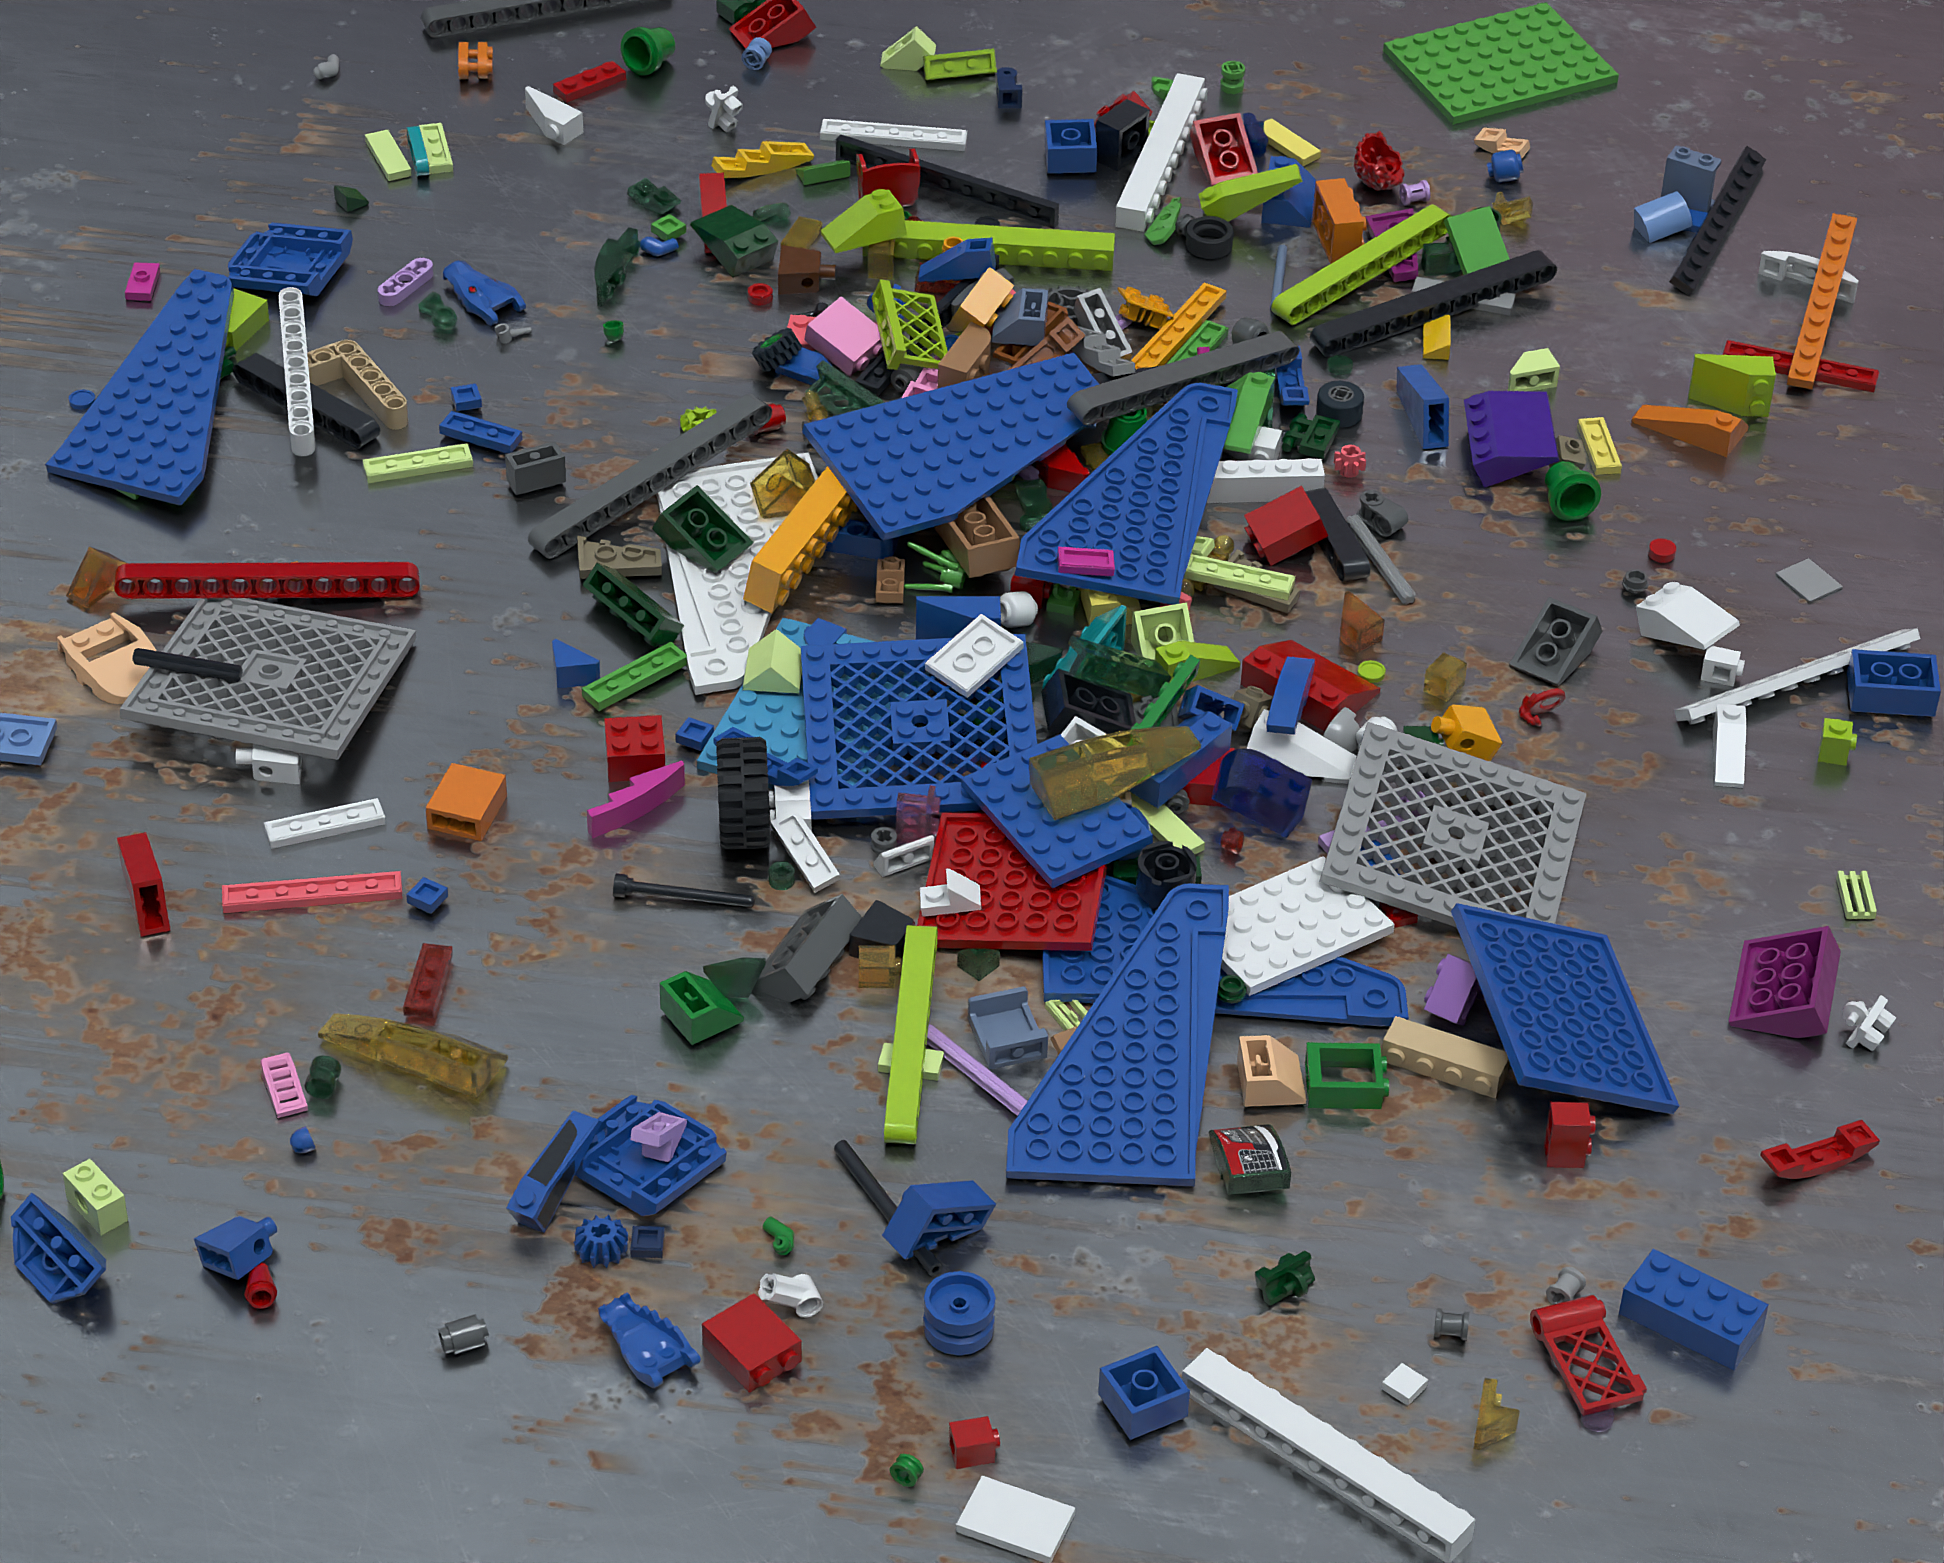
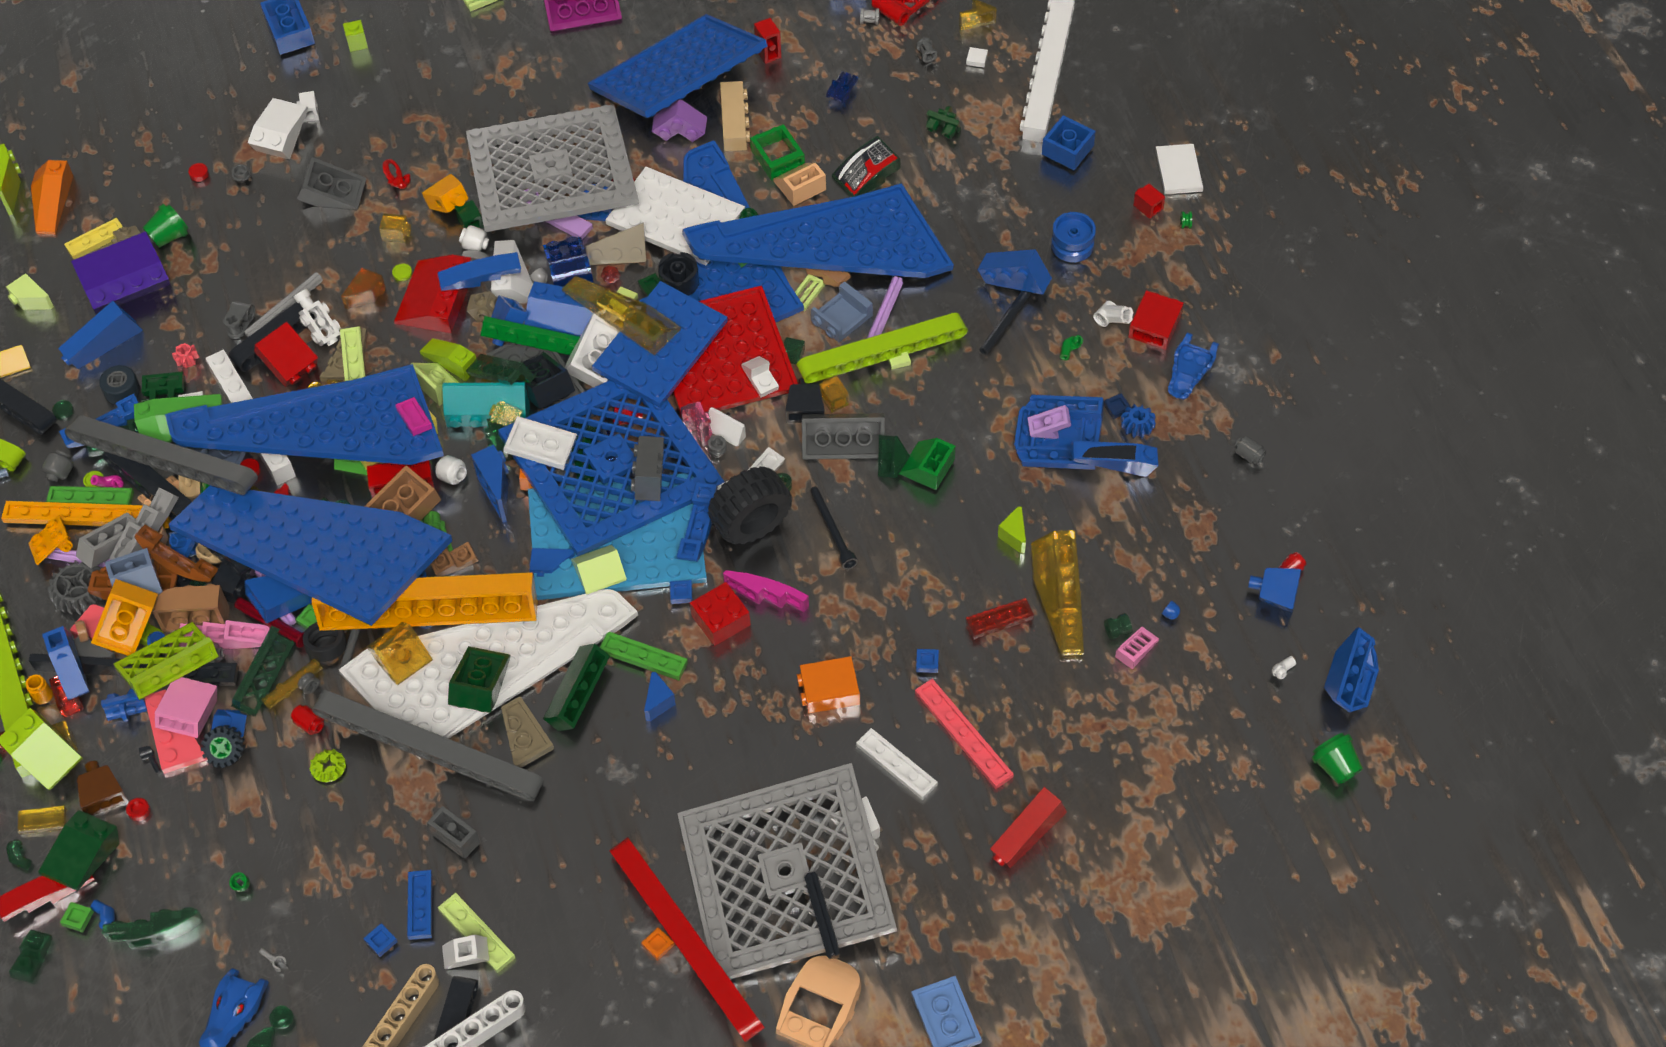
camera: 115 degrees left, 15 degrees up
yellowish green brick [63,1159,128,1236] -> none
white plate [1674,628,1920,724] -> none
white slope [1713,704,1746,788] -> none
light grey window [1776,558,1843,603] -> none
none -> white brick [293,288,341,347]
none -> white slope [442,935,489,969]
none -> clear yellow bracket [489,401,523,426]
none -> dark tan wing [586,222,647,265]
none -> dark grey wedge [631,436,664,501]
none -> clear blue arm [826,71,858,103]
none -> lime slope [998,506,1026,554]
none -> white arm [1271,656,1296,679]

